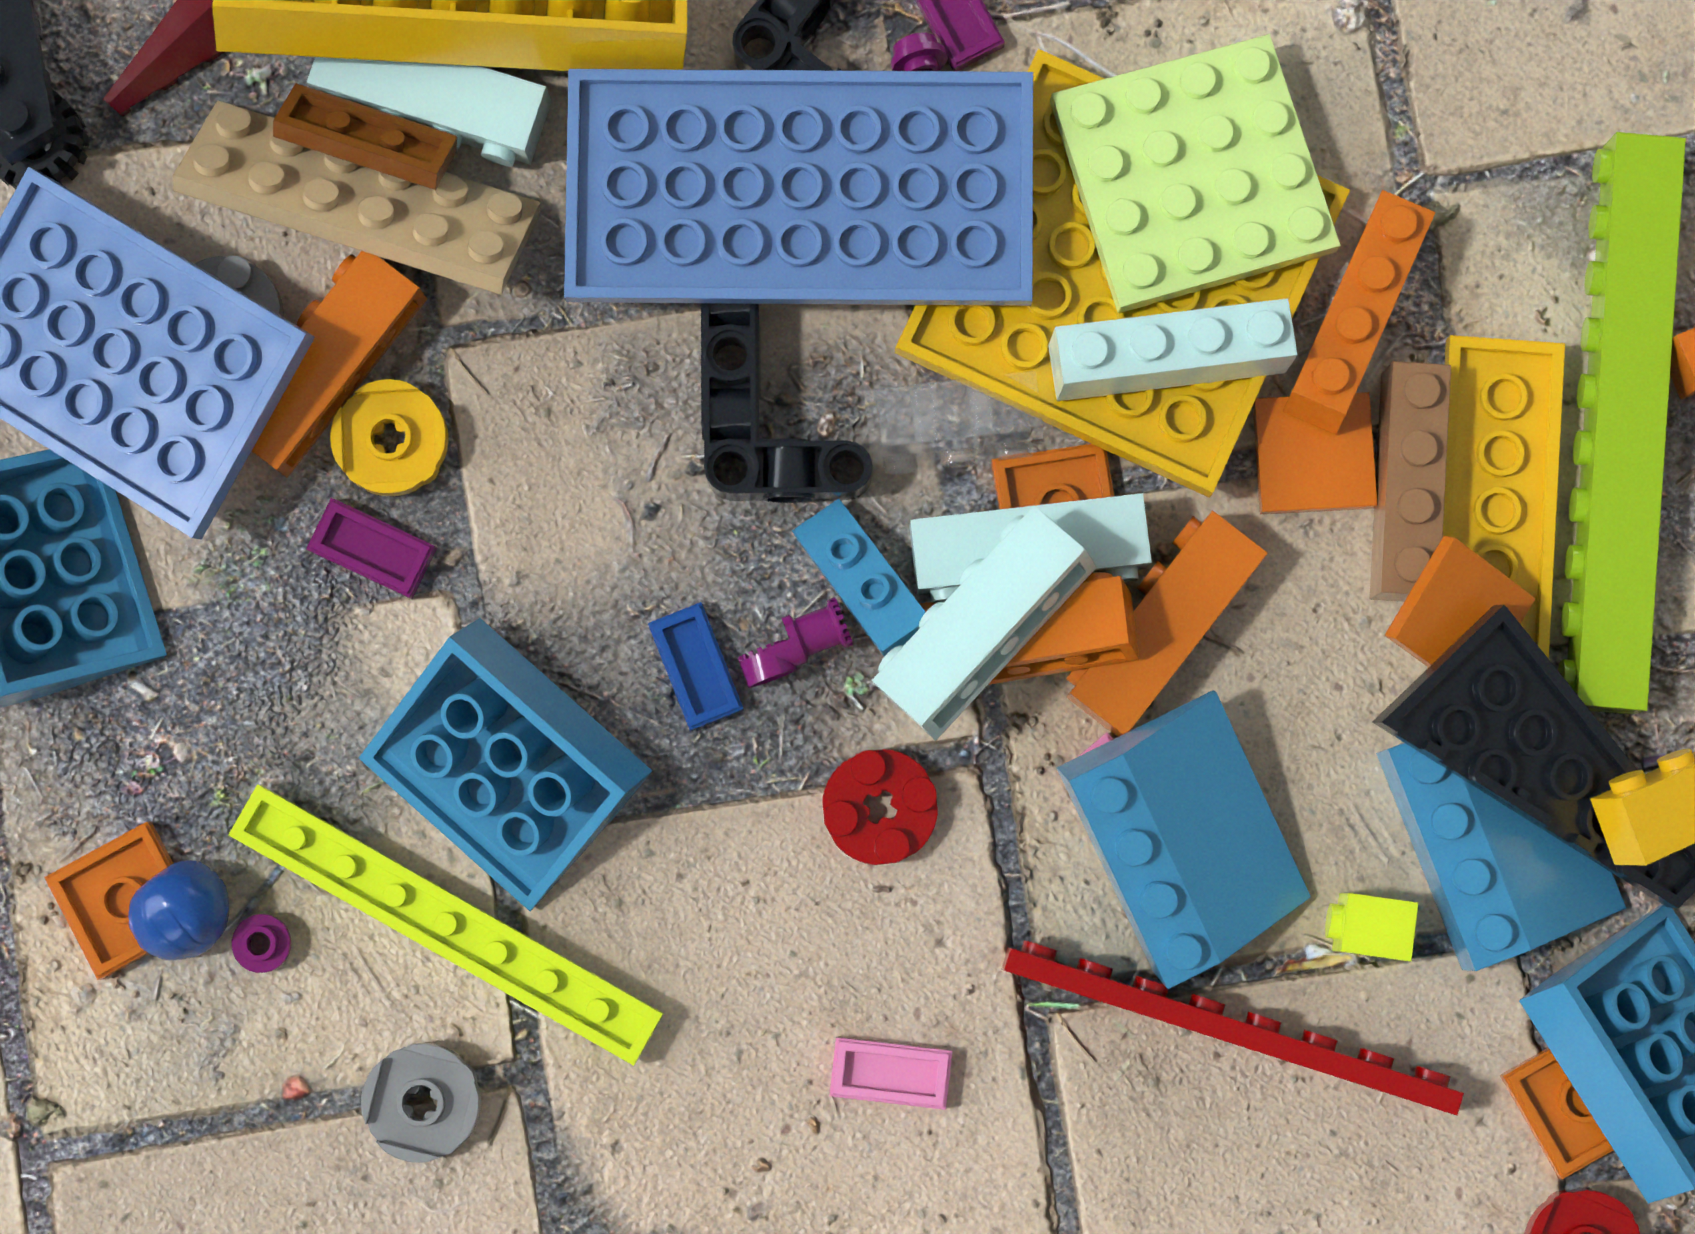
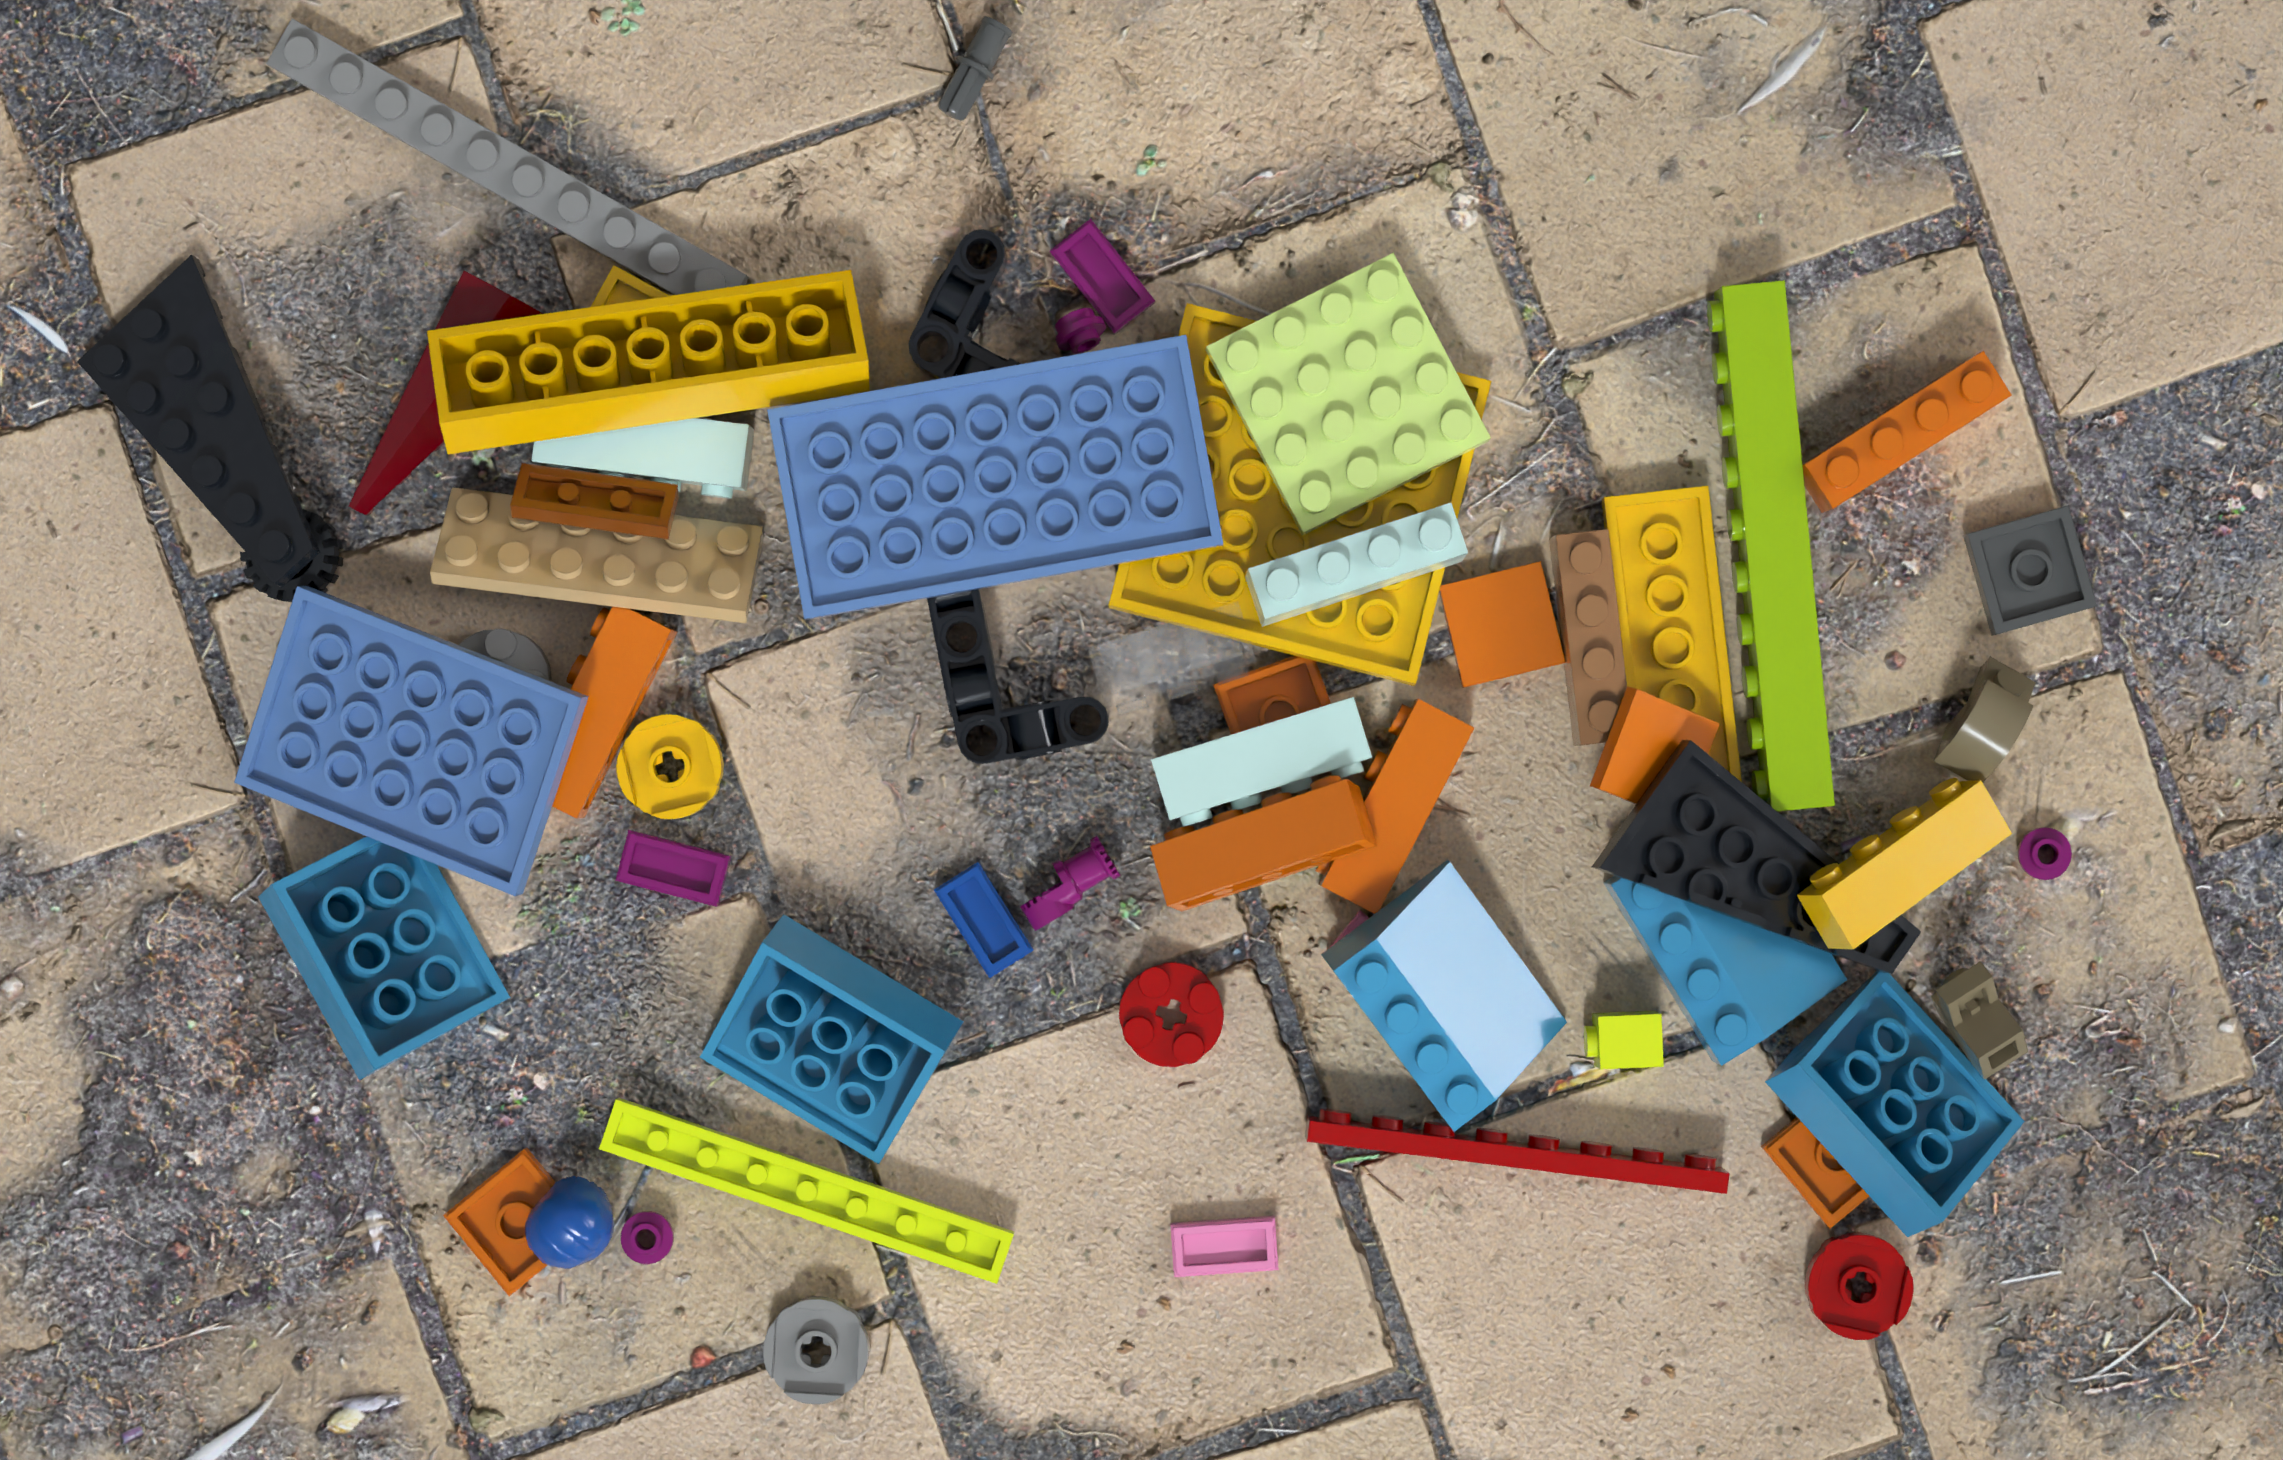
camera: 10 degrees left, 5 degrees up
dark azure plate [792,498,926,657] -> none
light aqua brick [872,505,1097,741] -> none
orange brick [1283,190,1436,435] -> none

